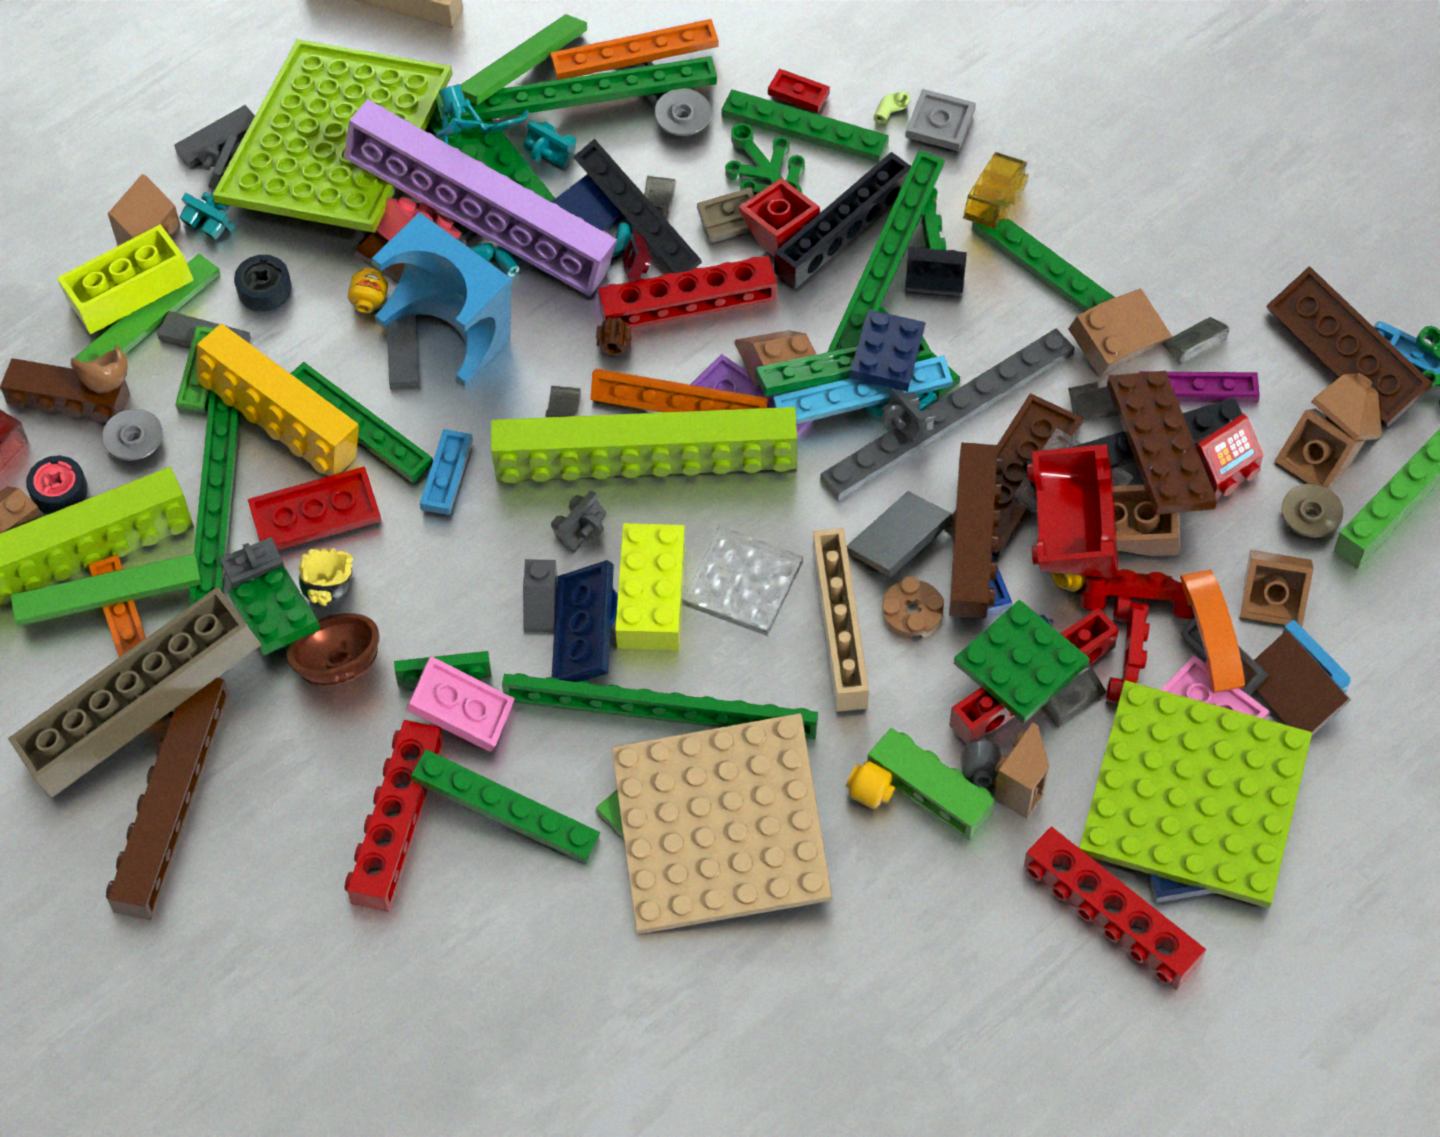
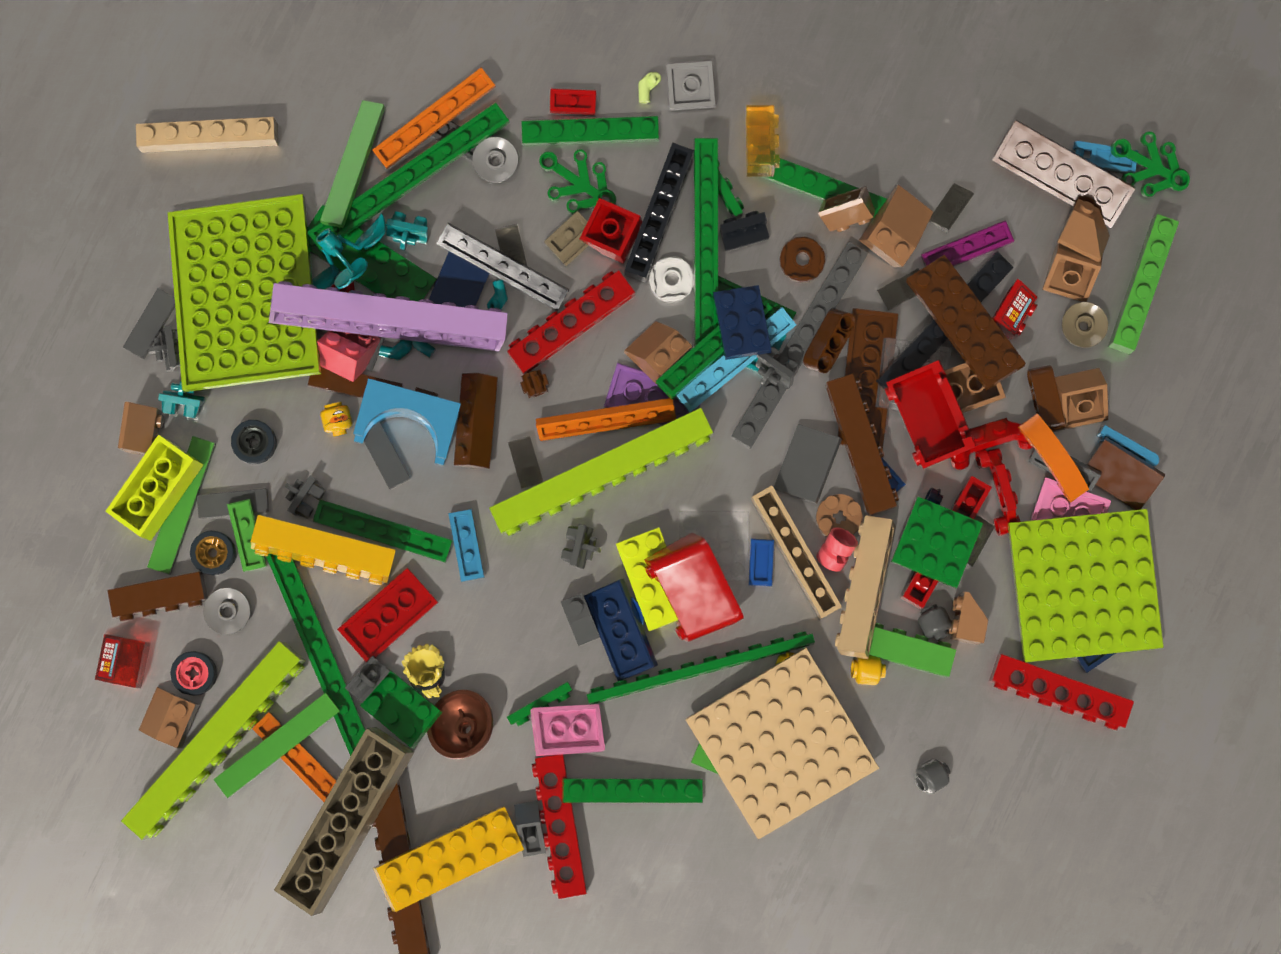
camera: 25 degrees left, 25 degrees up
medium nougat hair [71,345,128,394] -> none
dark red plate [622,232,651,281] -> none
none -> wheel [190,530,236,575]
none -> dark grey hips [285,476,326,519]
none -> yellow brick [373,806,524,912]
none -> reddish brown brick [454,373,498,469]
none -> dark grey slope [514,801,546,857]
none -> windscreen [644,533,744,642]
none -> white tile [649,256,694,303]
none -> blue tile [748,539,774,587]
none -> reddish brown tile [779,237,825,283]
none -> reddish brown beam [803,309,856,373]
none -> coral wheel [816,527,858,572]
none -> medium nougat slope [818,186,875,232]
none -> tan brick [835,515,896,659]
none -> dark grey head [914,759,950,794]
none -> reddish brown beam [1027,365,1065,432]

